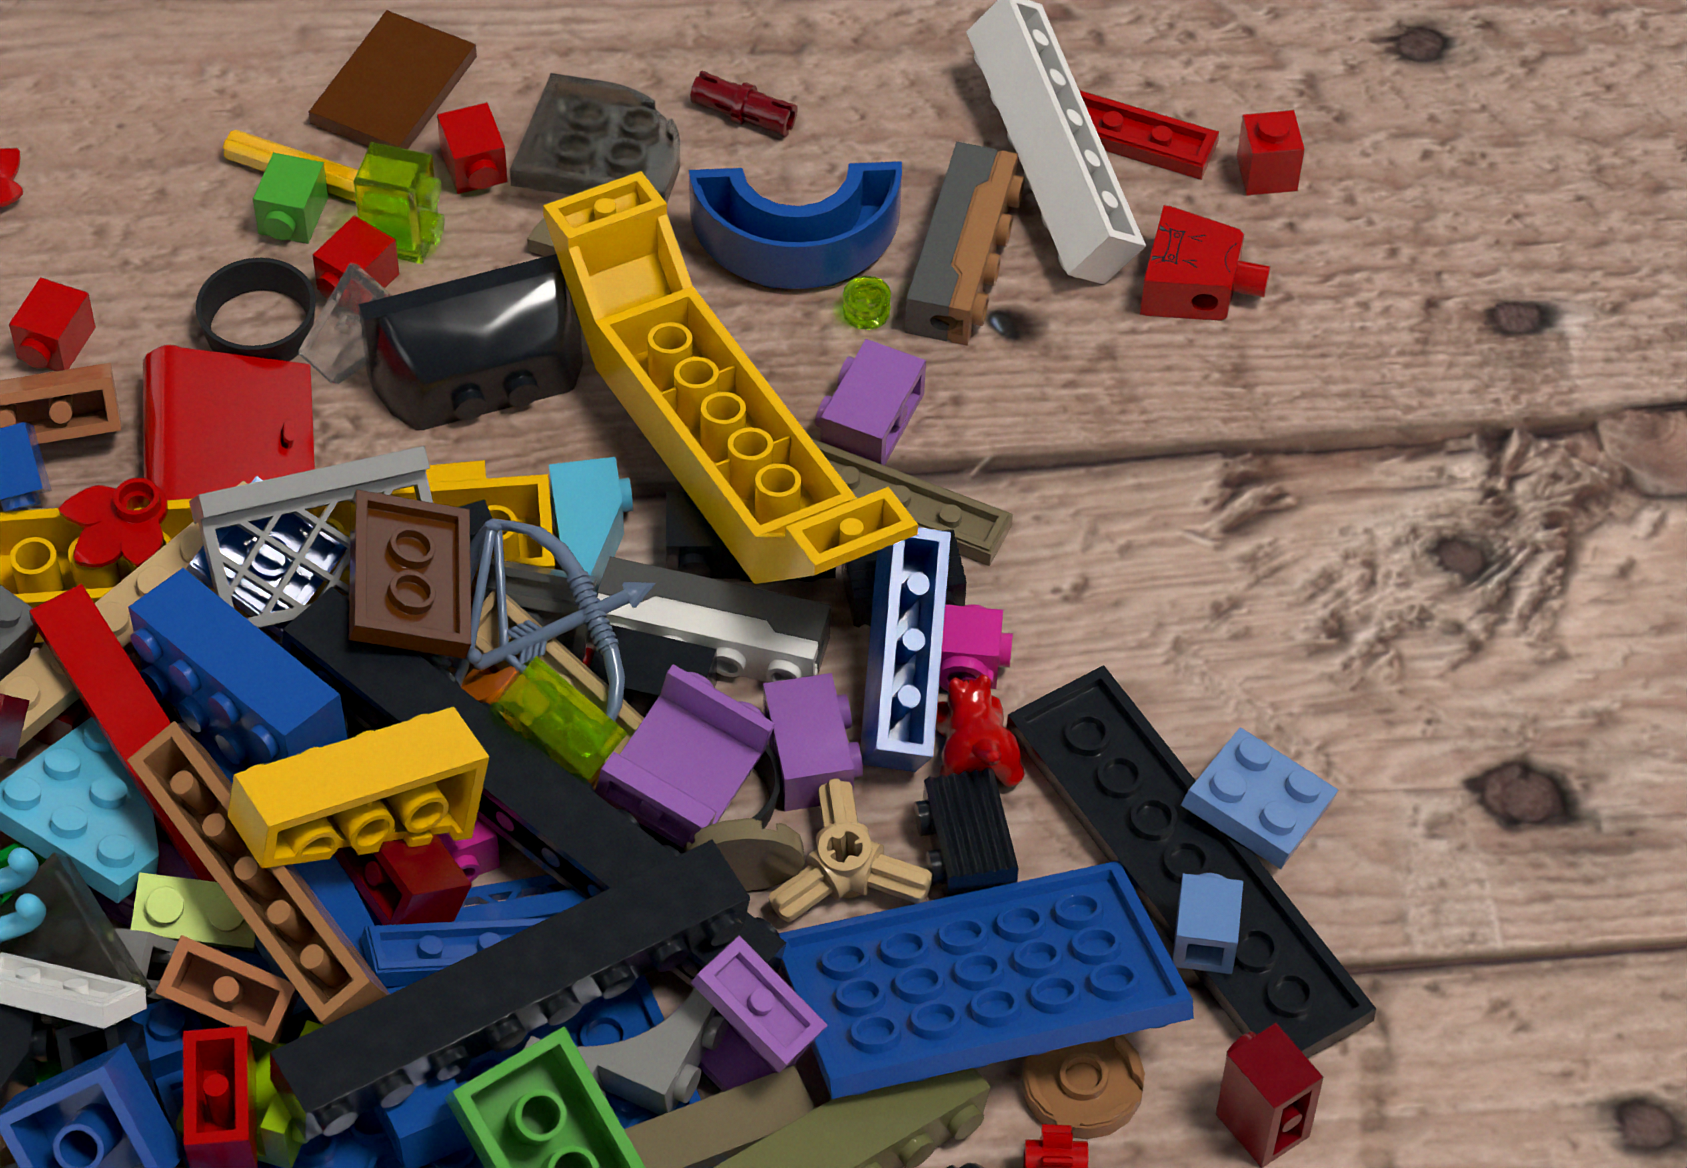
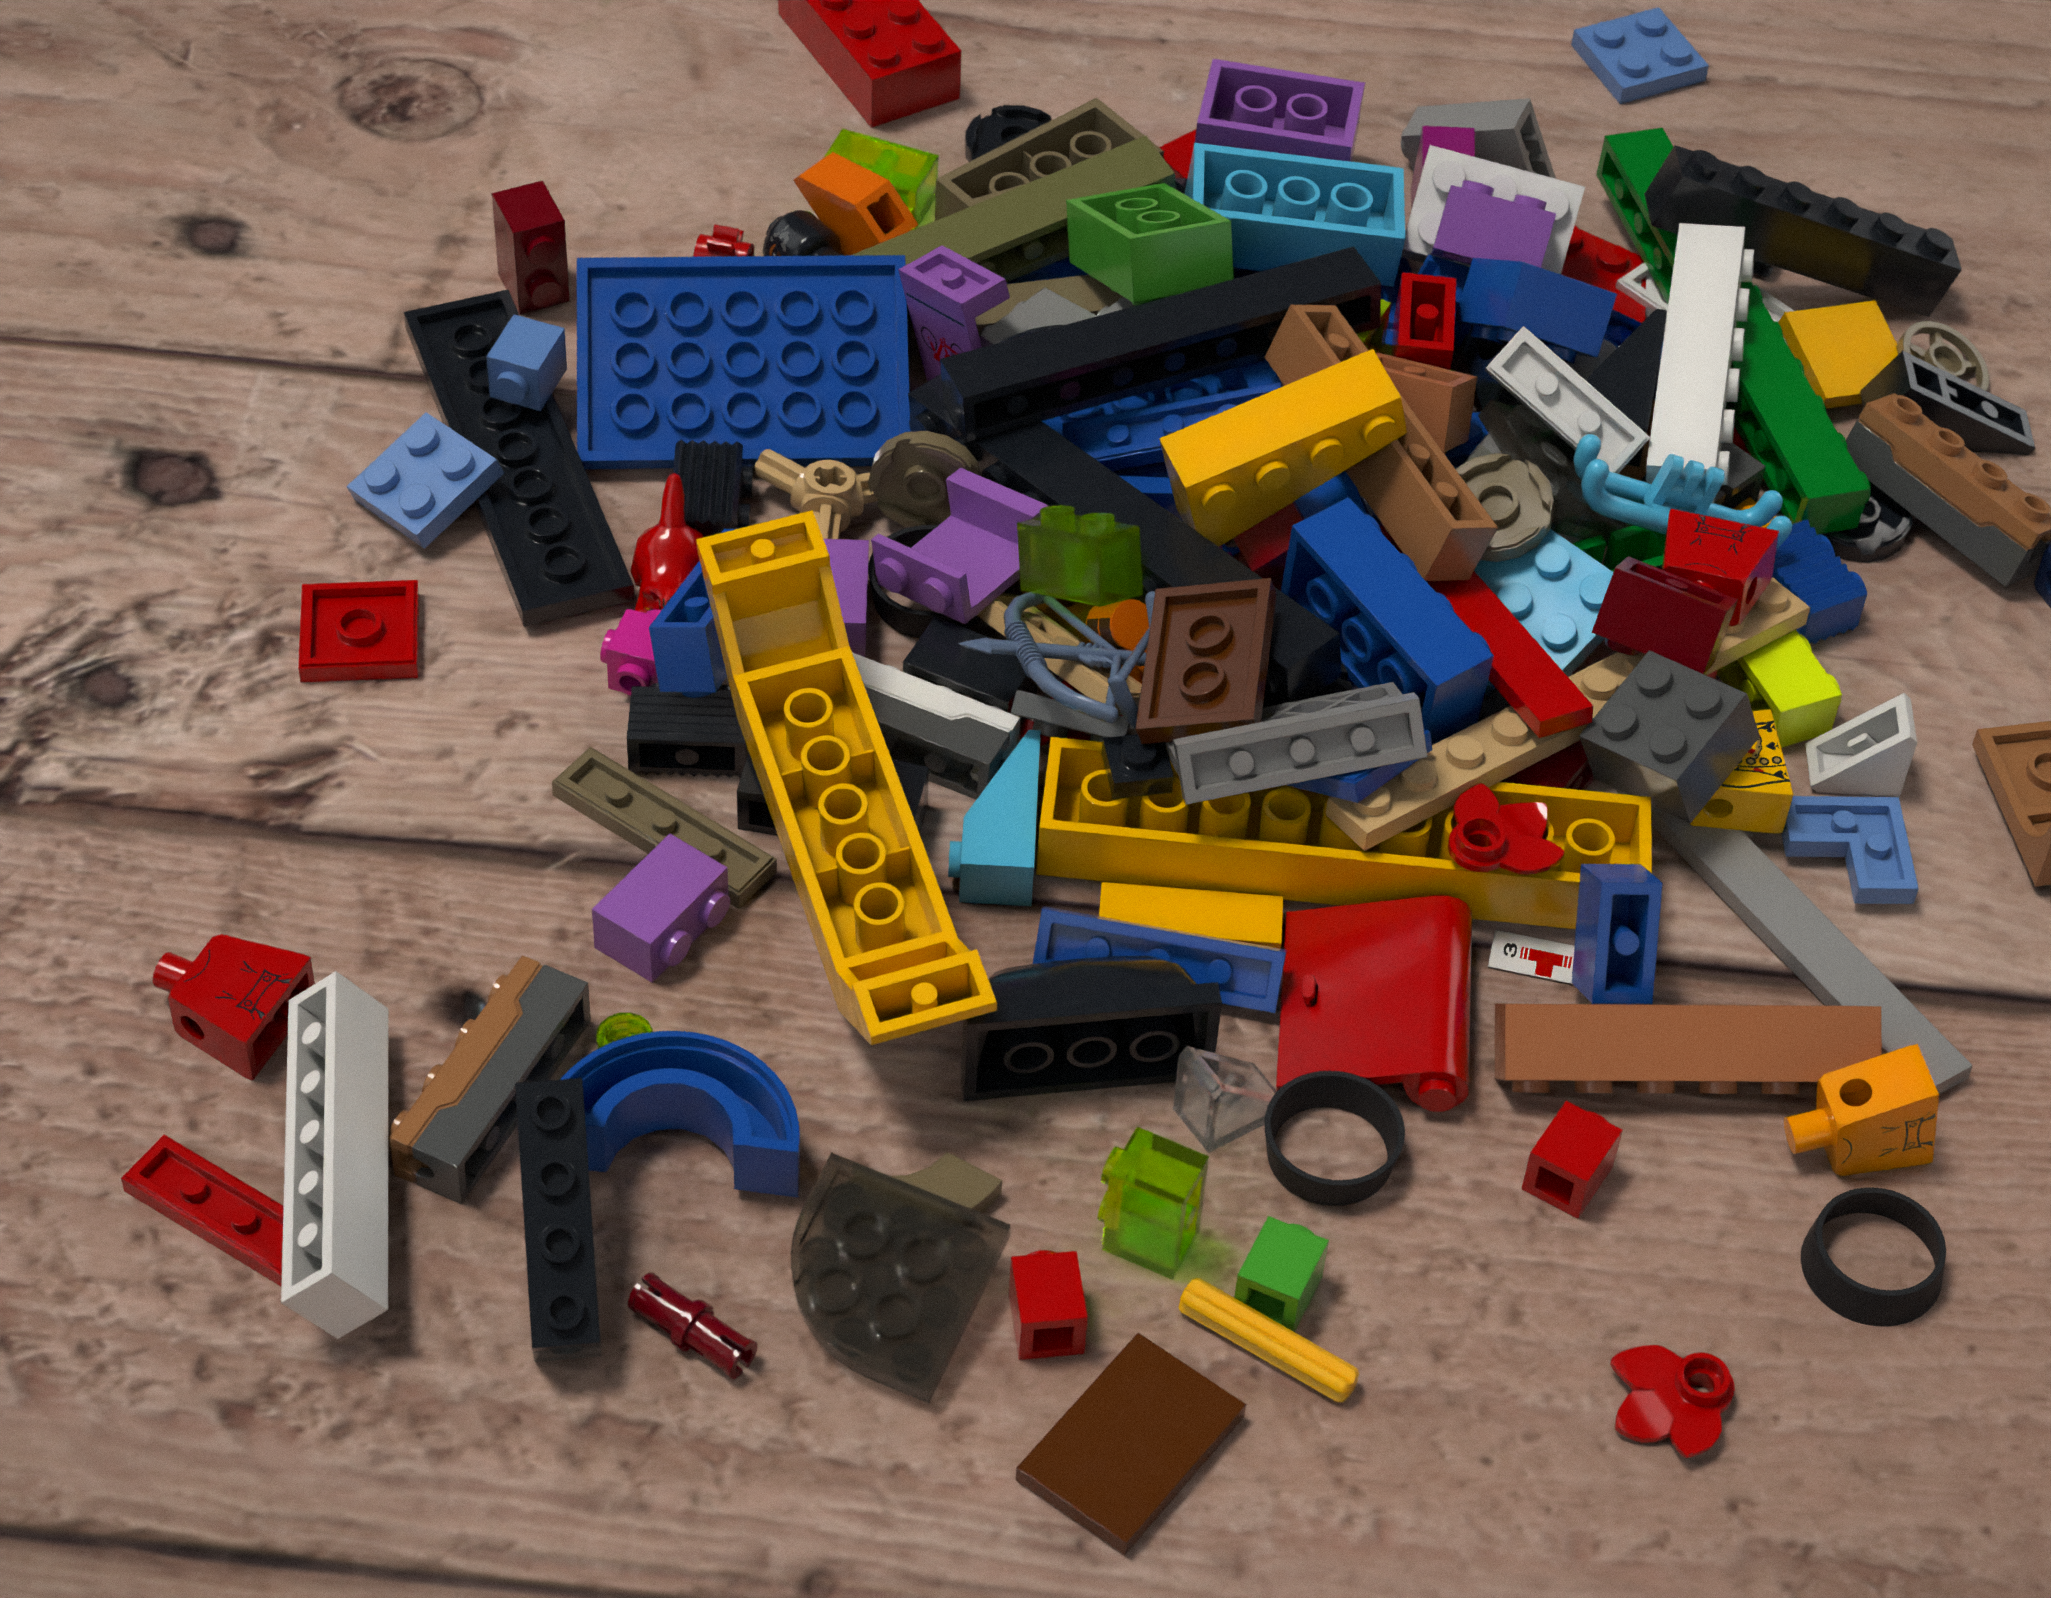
camera: 170 degrees left, 5 degrees down
red brick [312,215,399,314] -> none
red brick [1237,110,1305,196] -> none
none -> red tile [298,580,419,682]
none -> black piece [515,1078,602,1362]
none -> blue plate [1032,907,1287,1013]
none -> dark tan tile [1456,453,1555,562]

